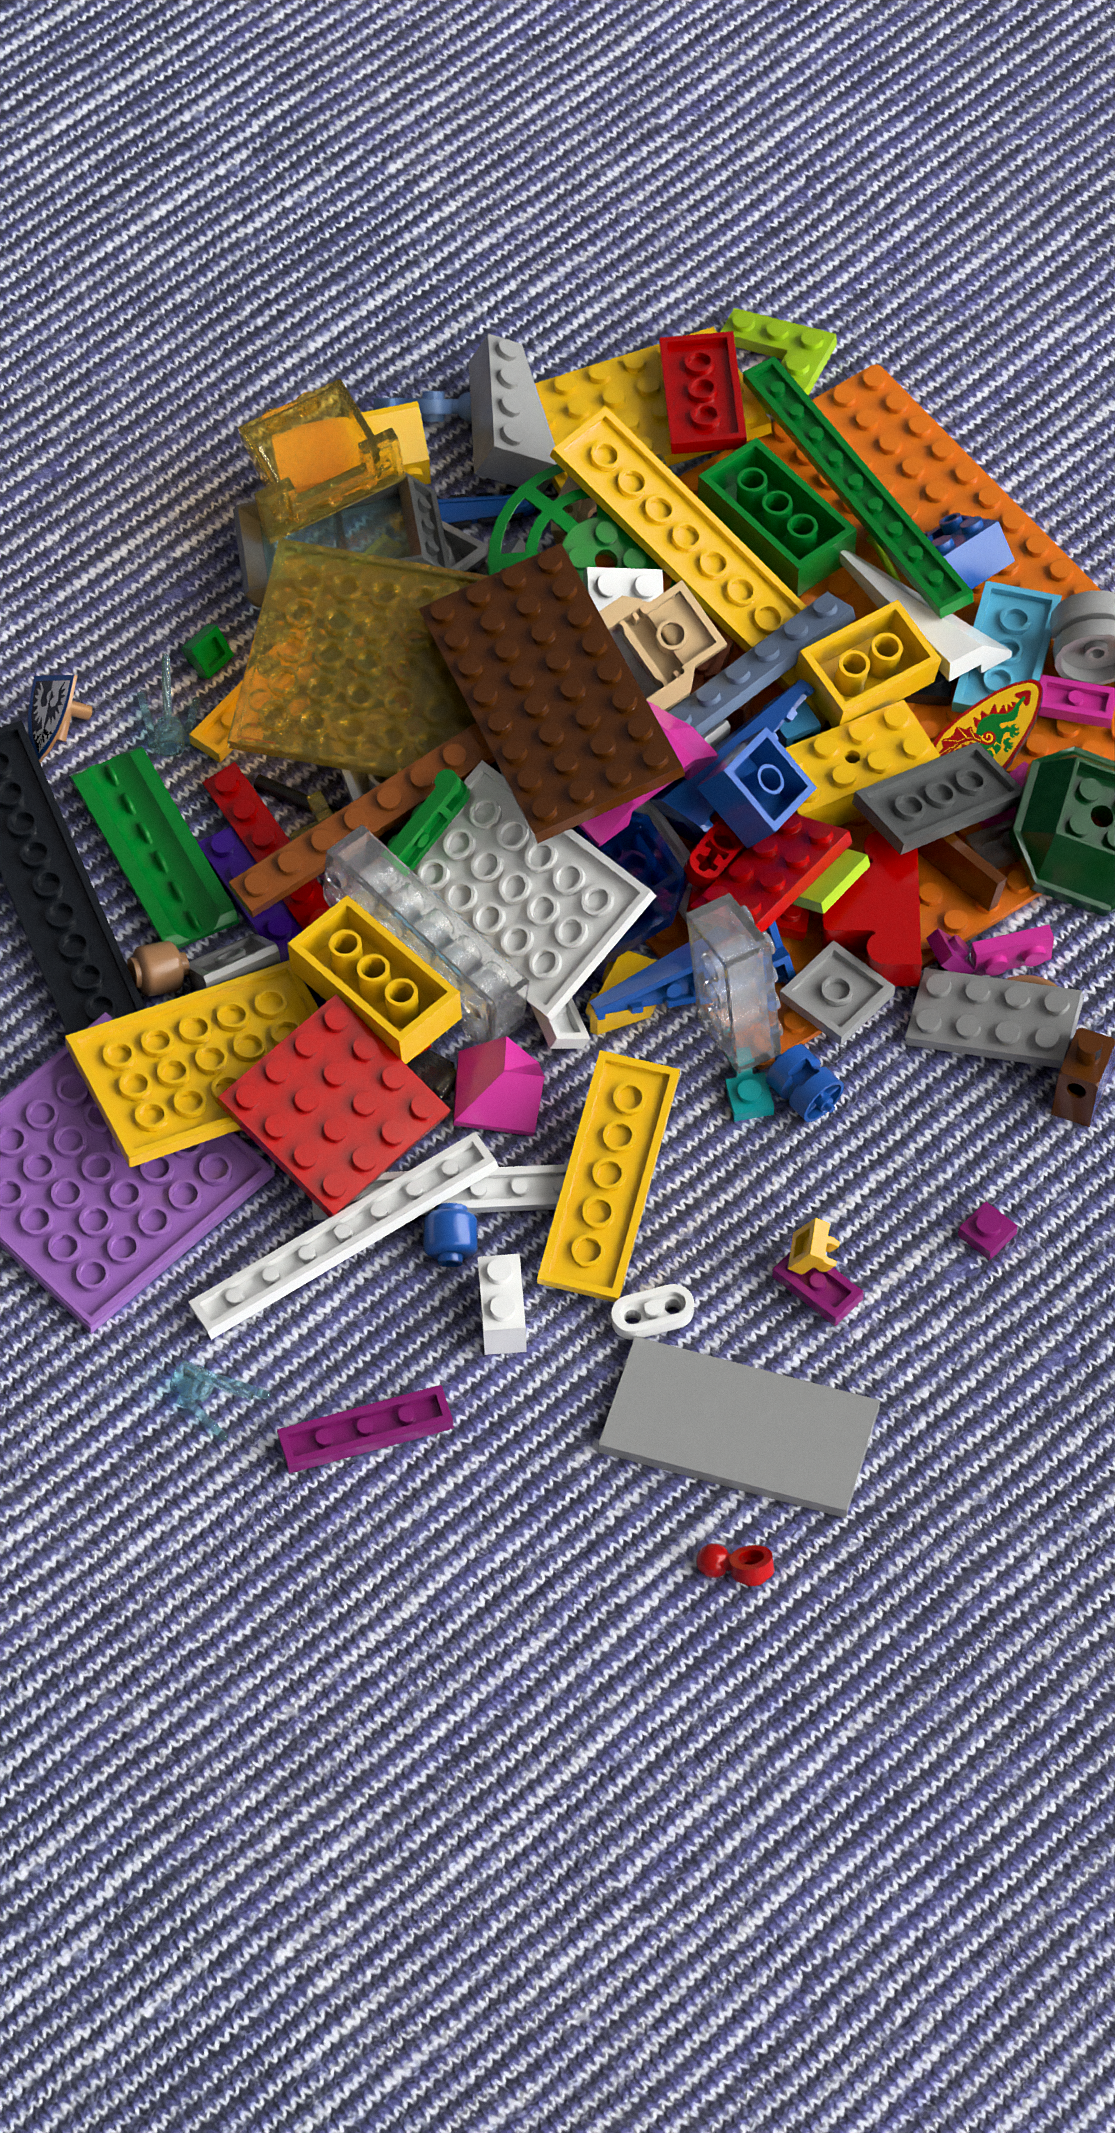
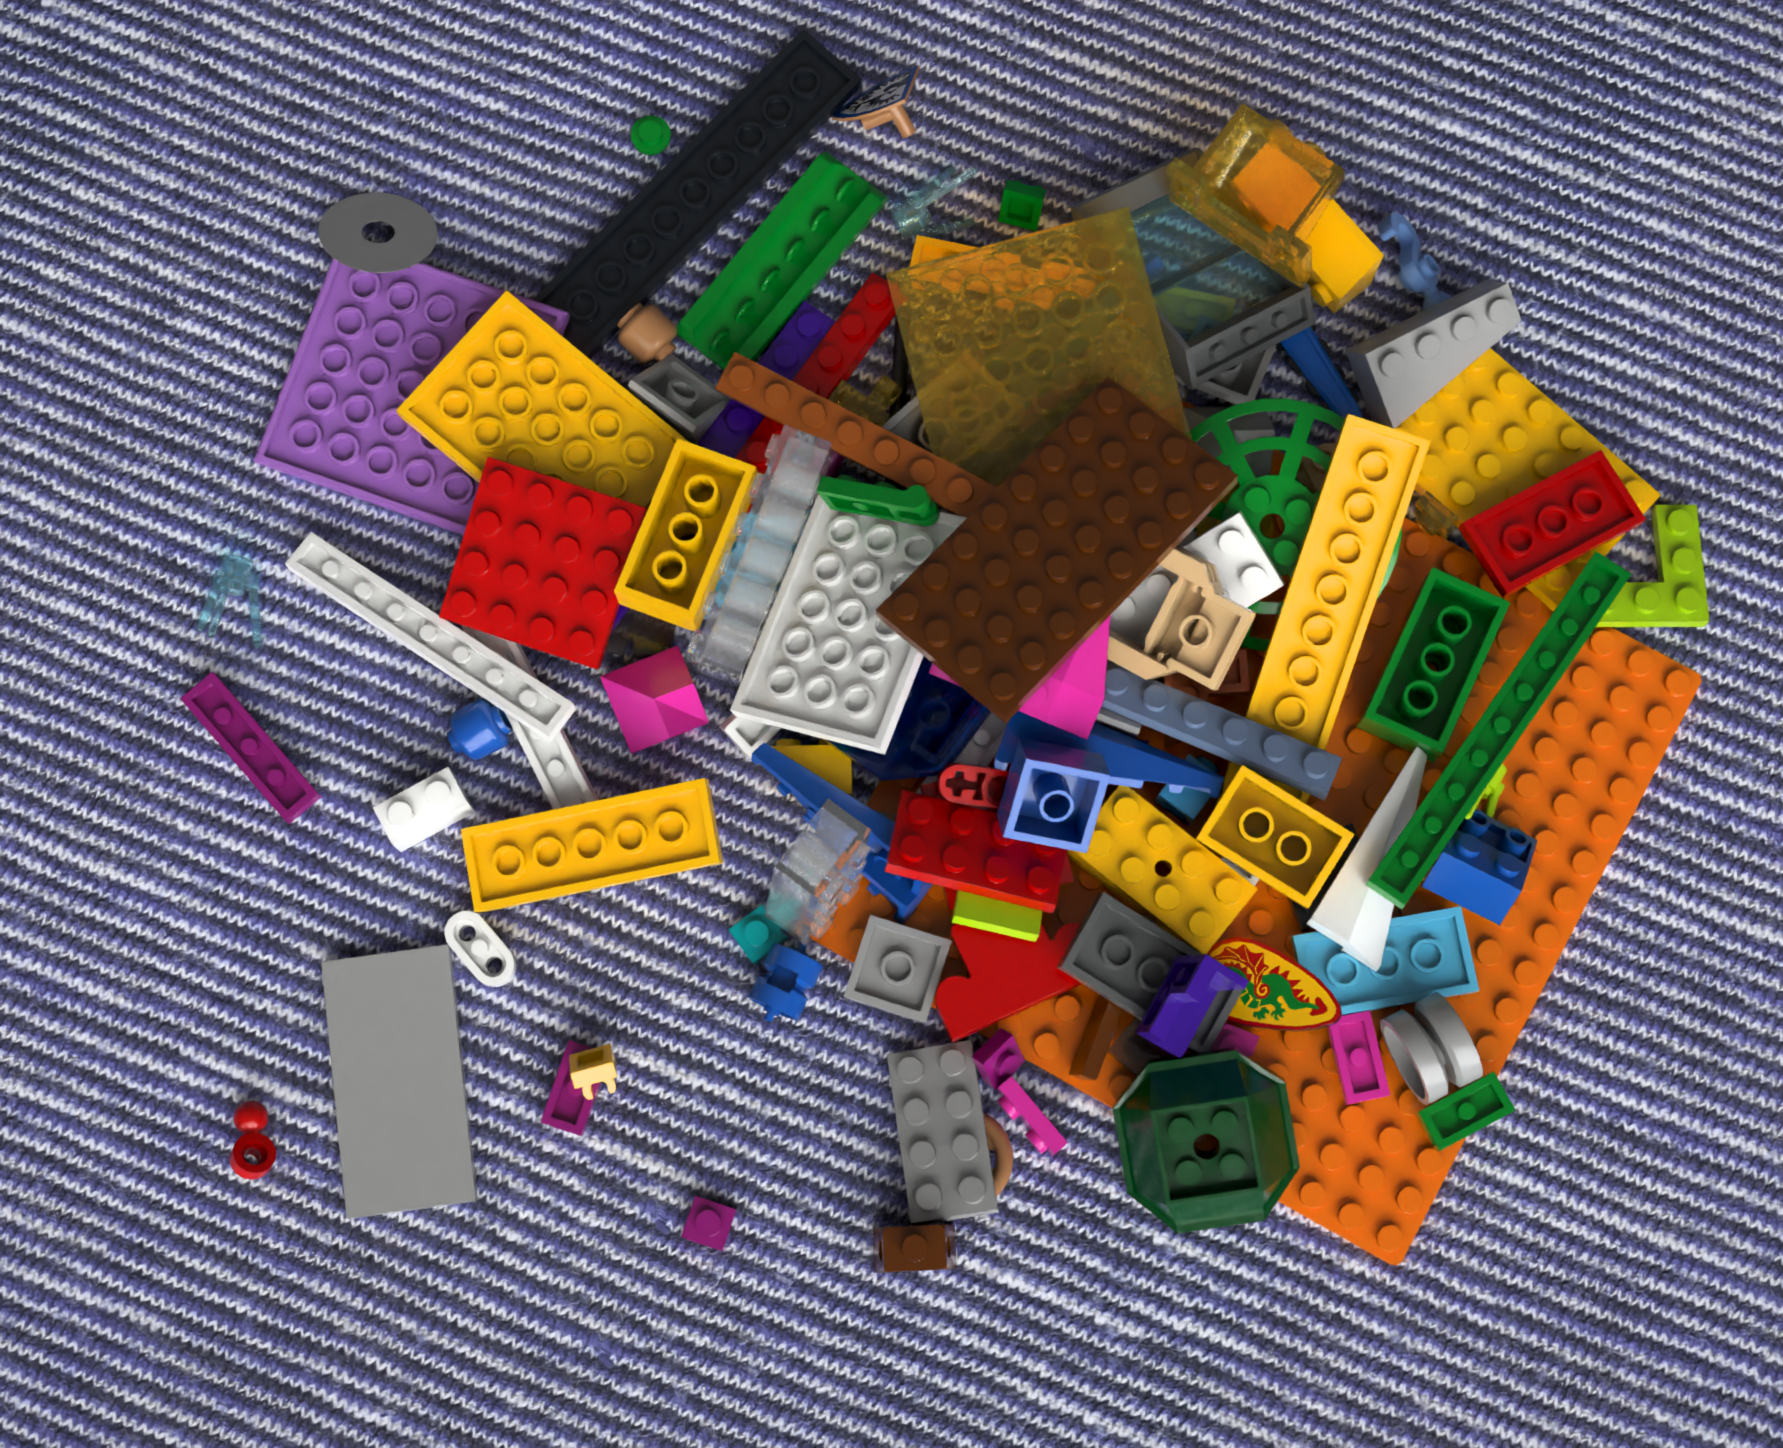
camera: 65 degrees right, 20 degrees up
none -> dark purple panel [1135,954,1249,1057]

